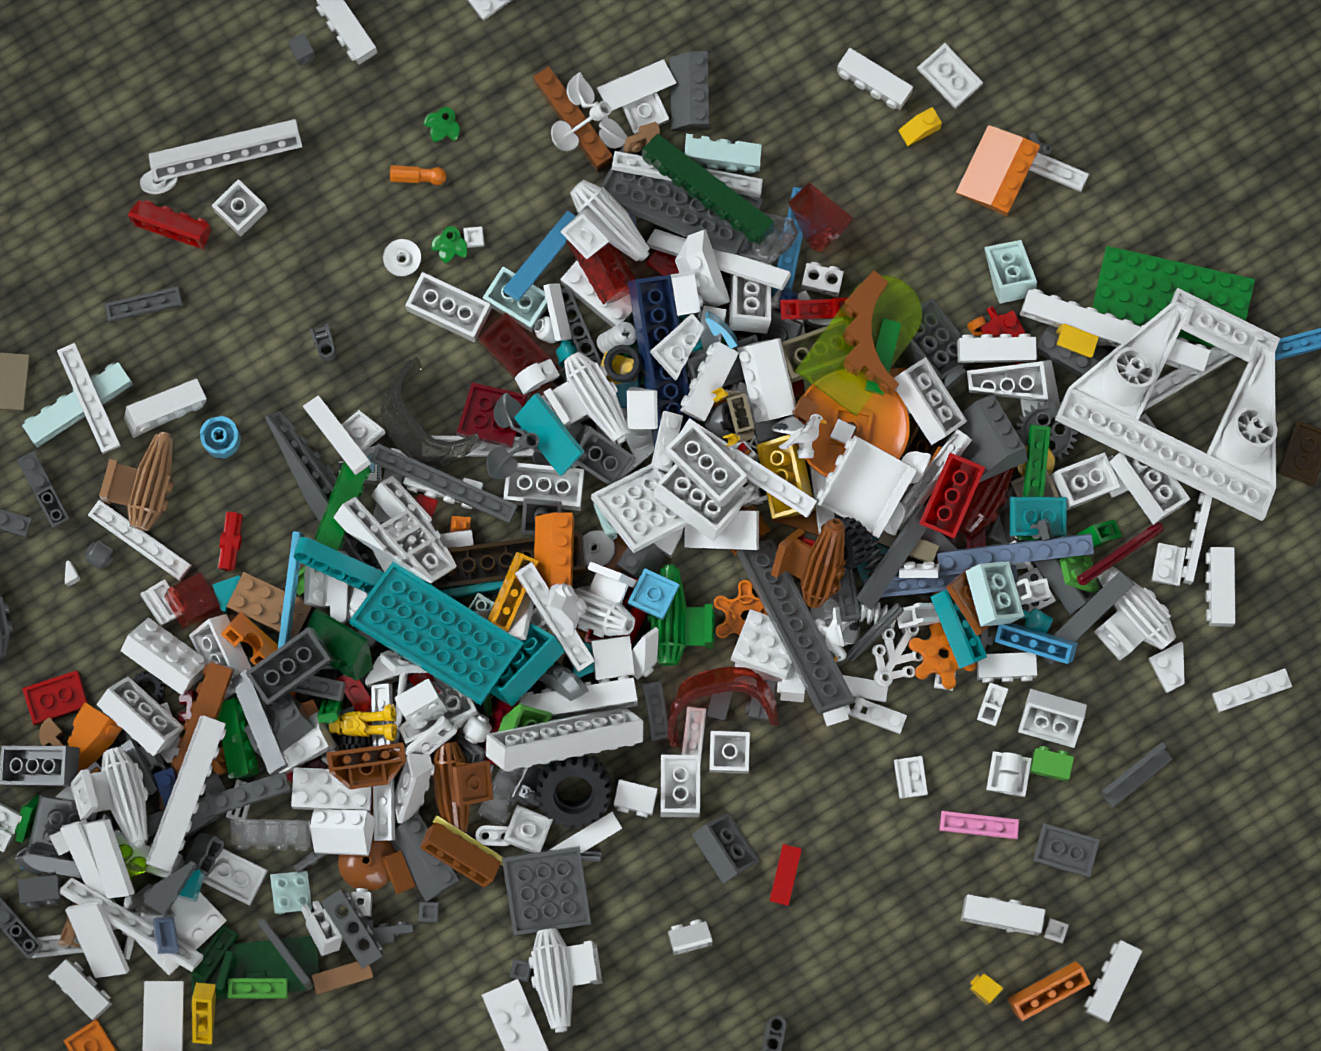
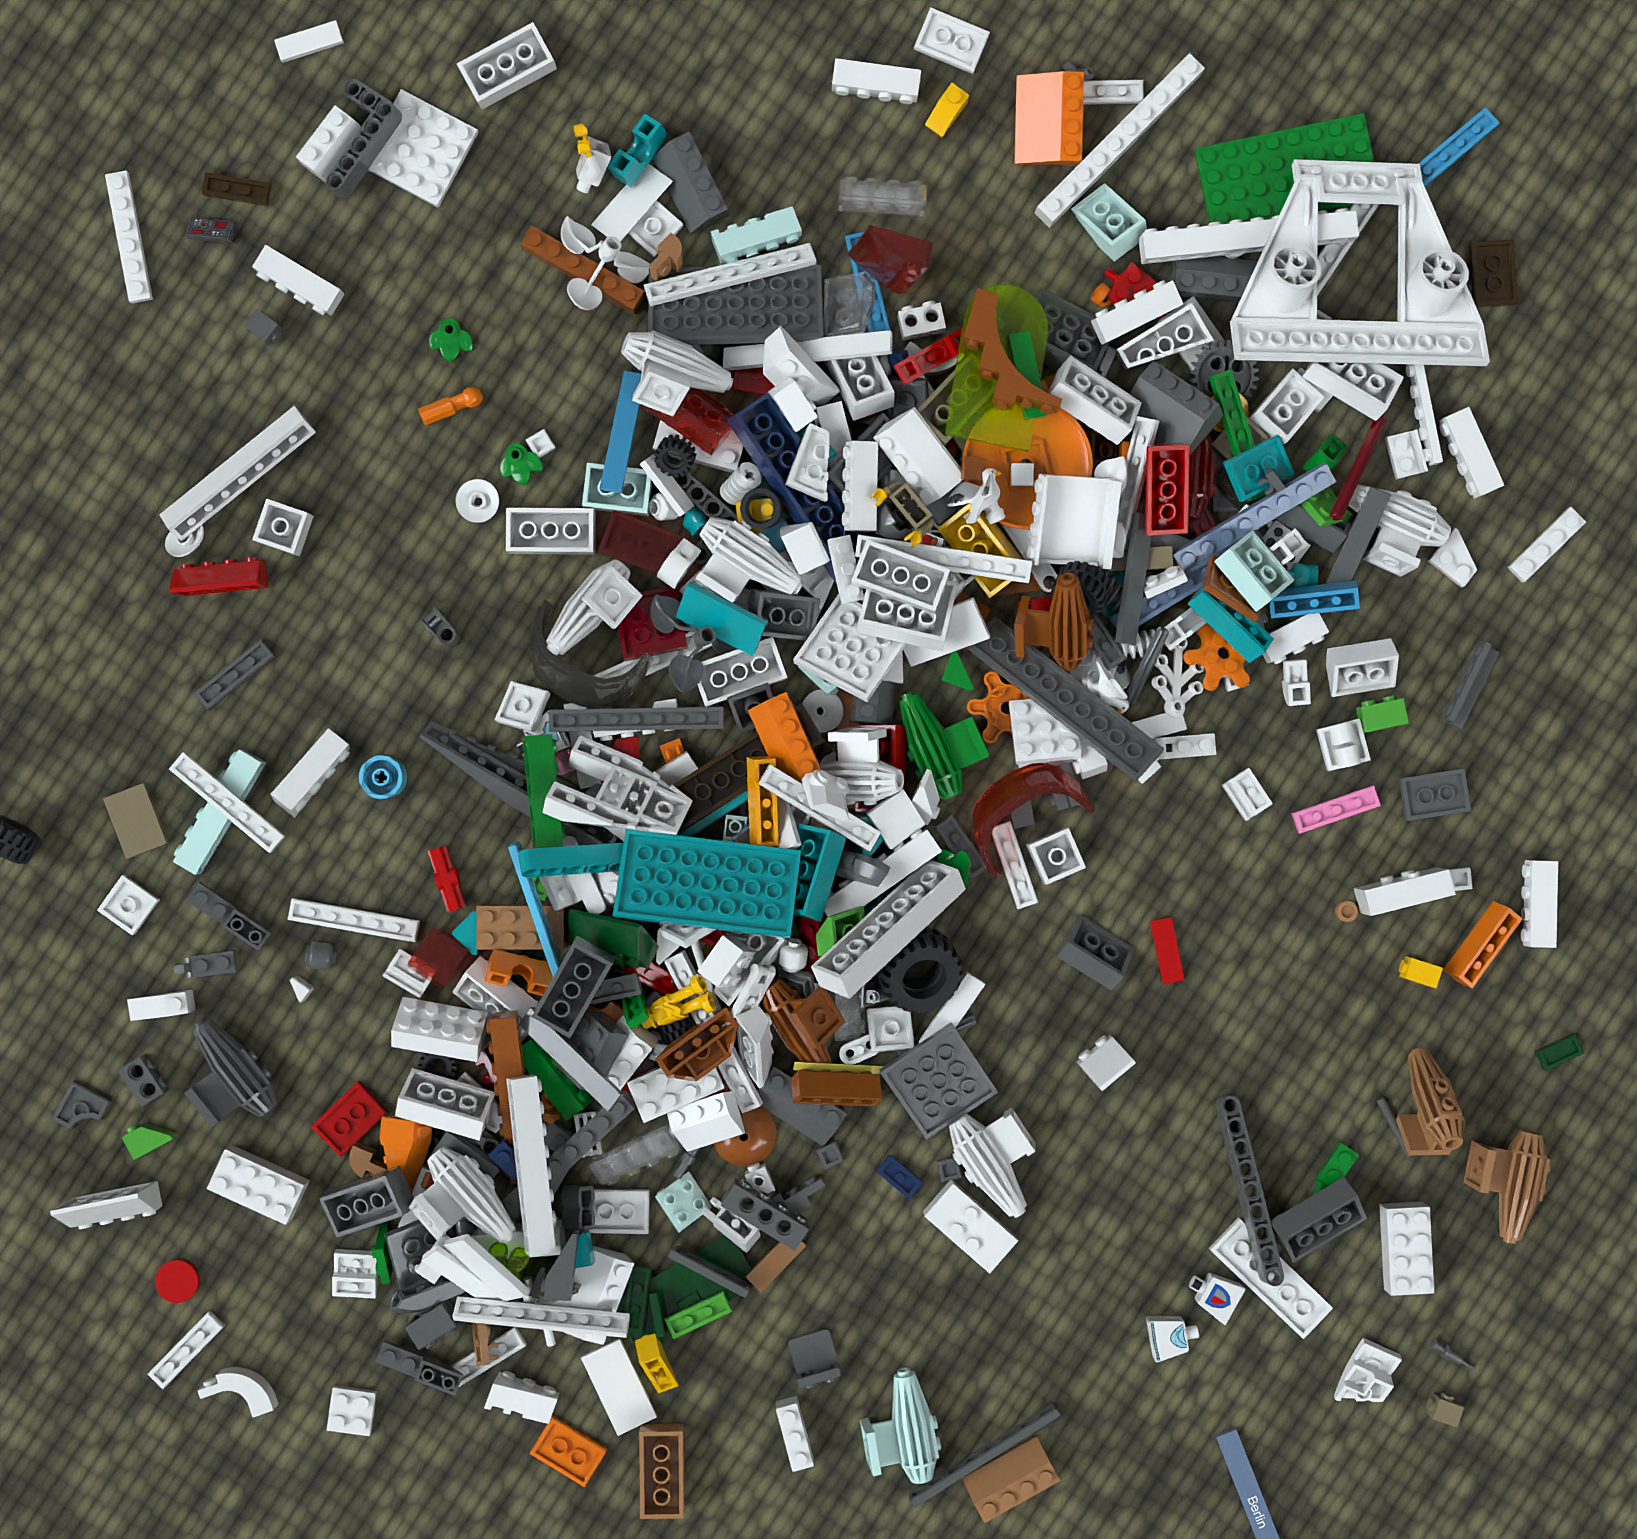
camera: 25 degrees left, 10 degrees up
white tile [66,901,130,978] -> none
medium nougat piece [99,432,174,531] -> none
sand blue tile [153,917,179,954] -> none
white tile [303,395,371,475] -> none
dark orange tile [382,850,415,894] -> none
white slope [614,780,657,818] -> none
medium azure plate [627,568,680,620] -> none
dark green brick [642,134,775,245] -> none
white slope [661,755,700,817] -> none
medium azure slope [705,311,737,349] -> none
yellow panel [1056,323,1099,358] -> none
none -> white piece [546,559,643,655]
none -> clear pink tile [554,749,576,775]
none -> white torso [573,124,611,193]
none -> teal arch [607,114,669,188]
none -> black tyre [654,434,697,477]
none -> clear slope [838,177,927,217]
none -> dark blue plate [876,1154,923,1199]
none -> green plate [938,849,971,885]
none -> green slope [940,651,974,692]
none -> white brick [1035,53,1205,228]
none -> medium nougat tile [1335,900,1358,922]

